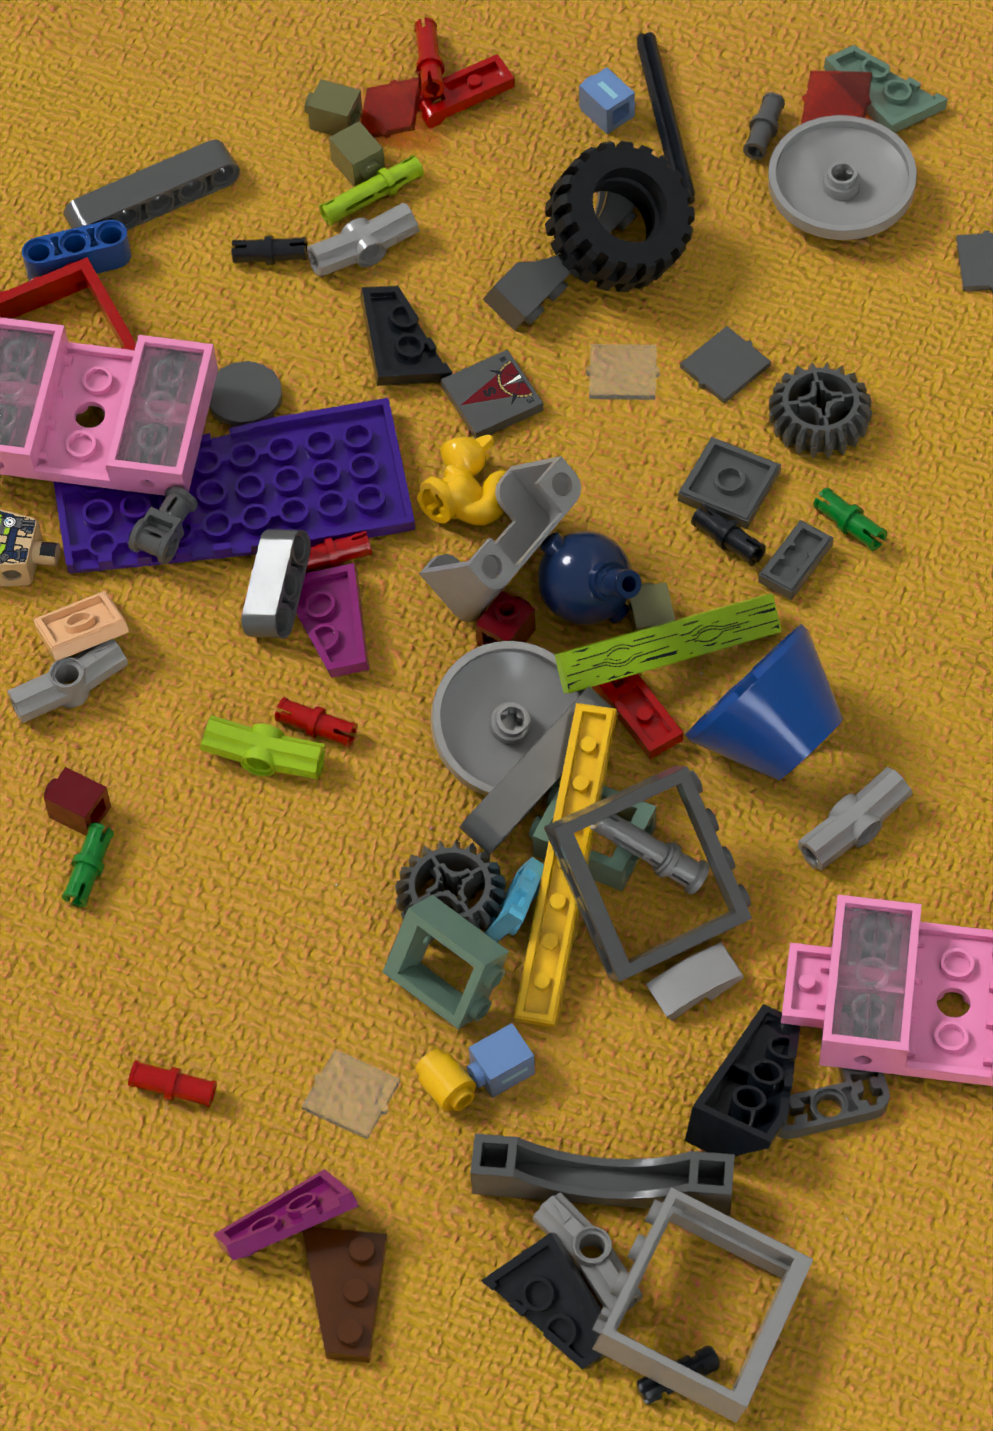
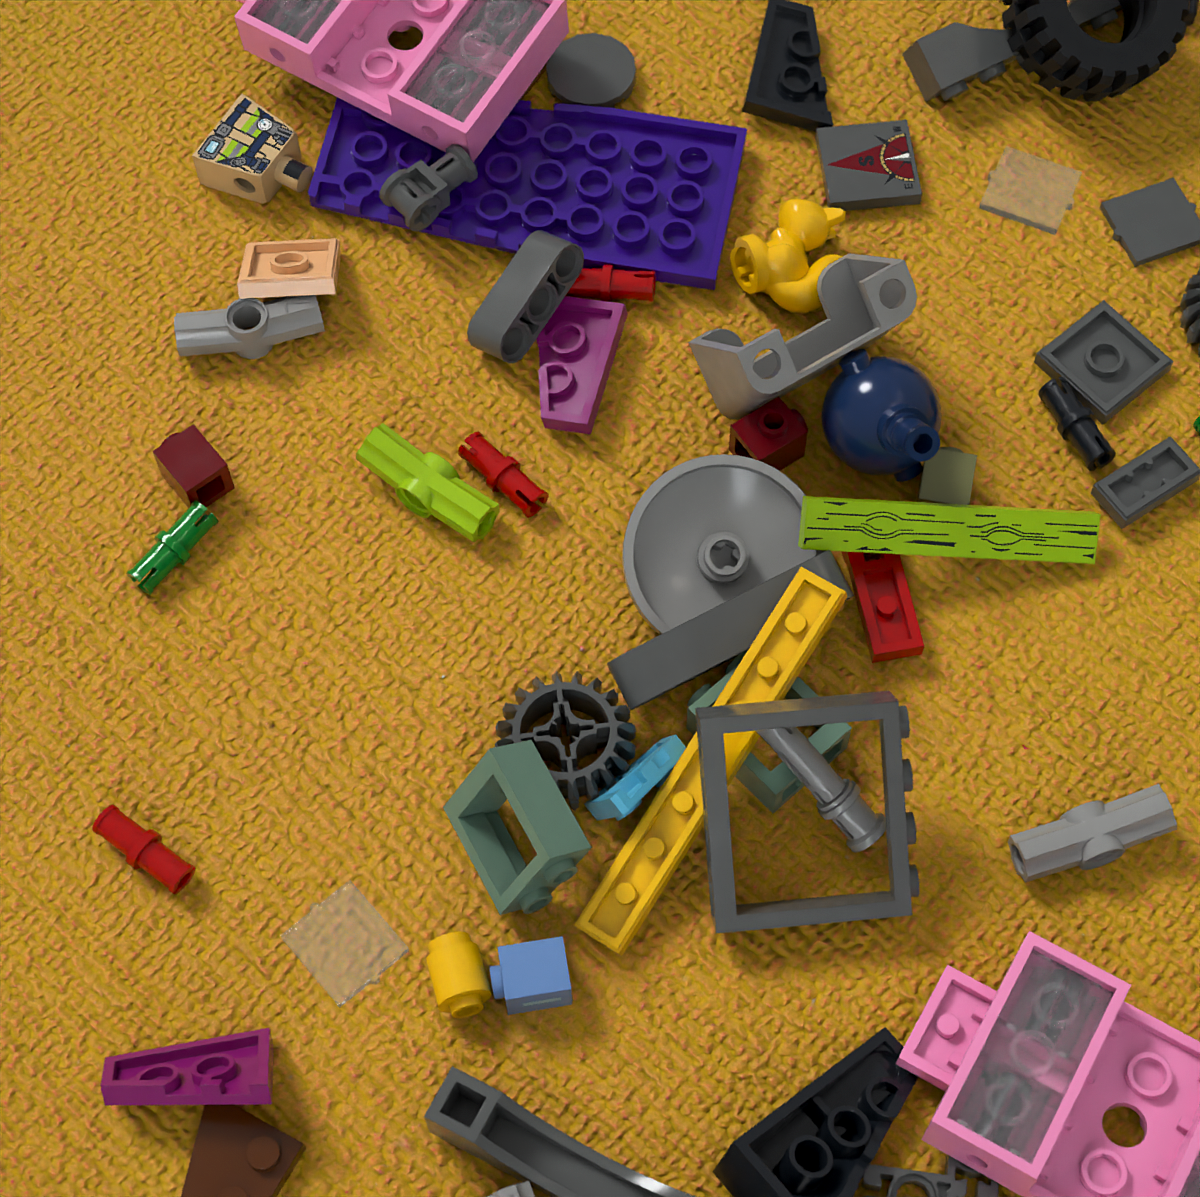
camera: 20 degrees right, 5 degrees up
light grey slope [646,943,745,1021] -> none
blue cone [685,624,843,781] -> none

